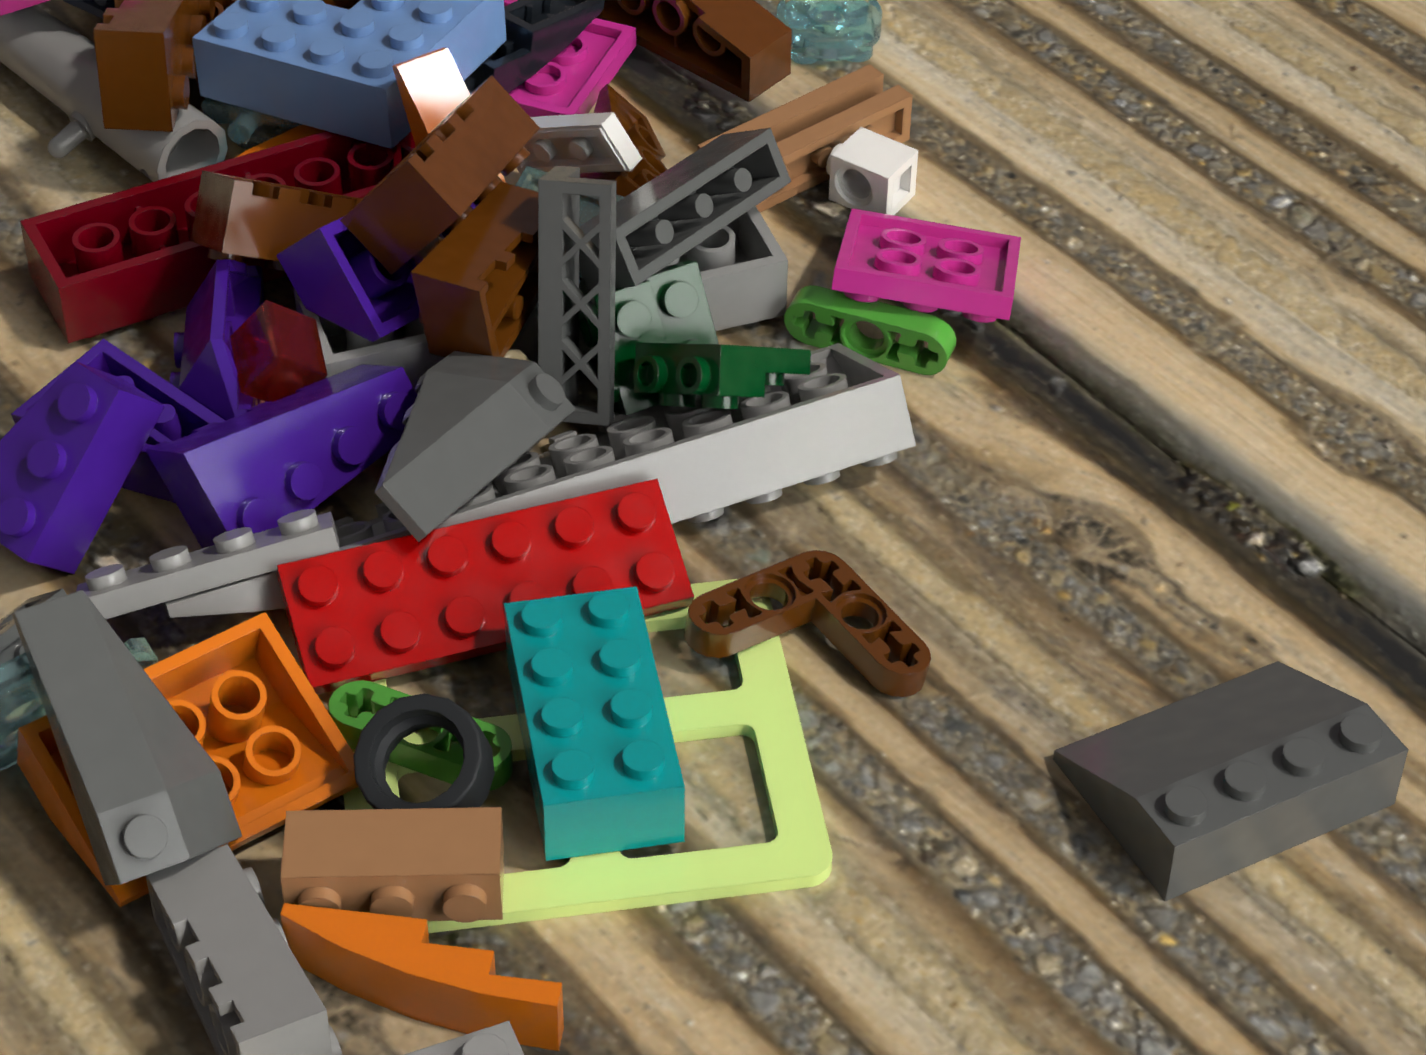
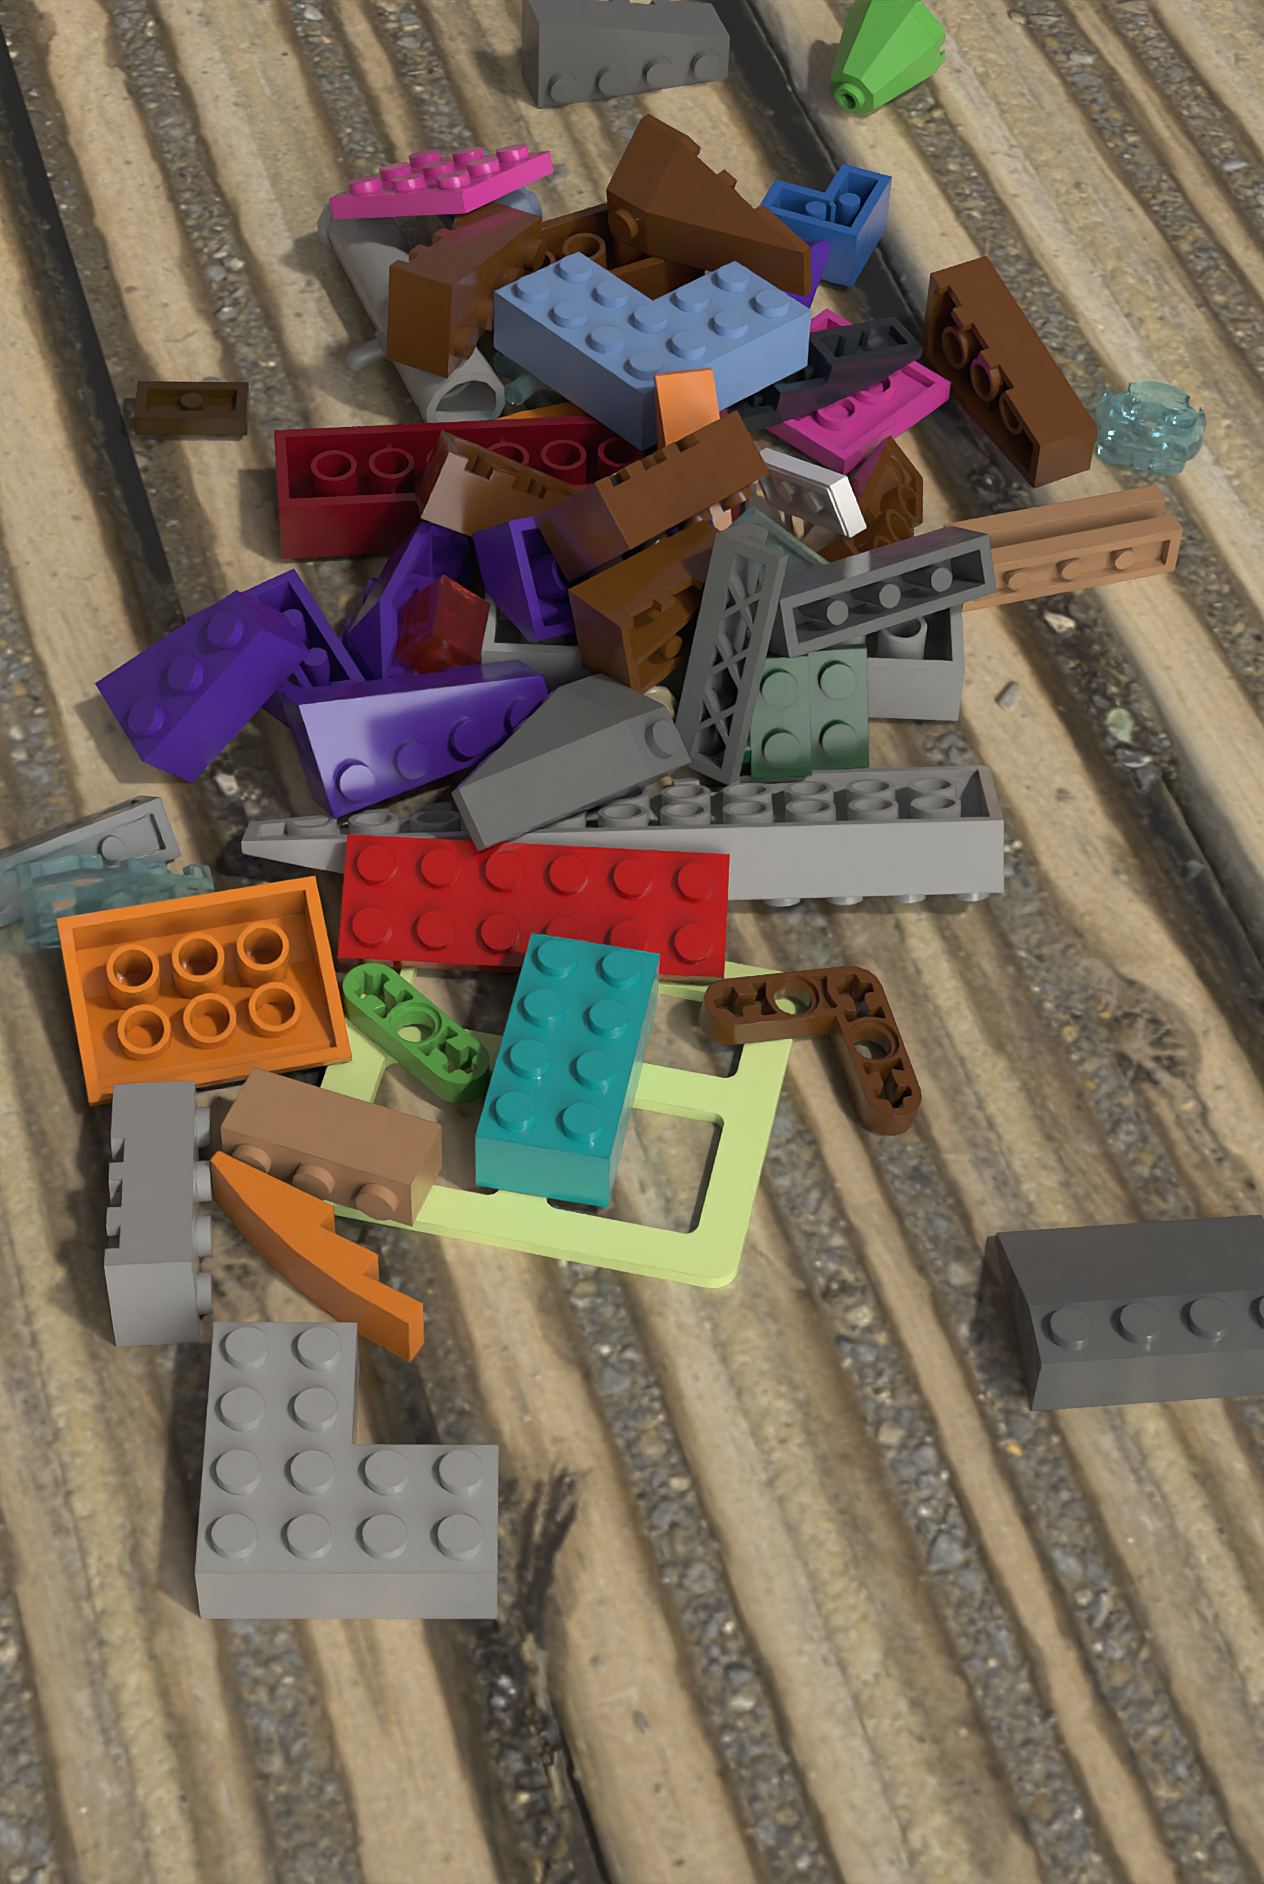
camera: 20 degrees right, 5 degrees up
dark grey wedge [12,590,242,885] -> none
light grey plate [76,509,340,619] -> none
black tyre [353,693,495,809] -> none
dark green plate [633,343,811,409] -> none
bright green beam [784,285,956,375] -> none
white brick [826,127,918,215] -> none
dark pink plate [831,208,1021,323] -> none

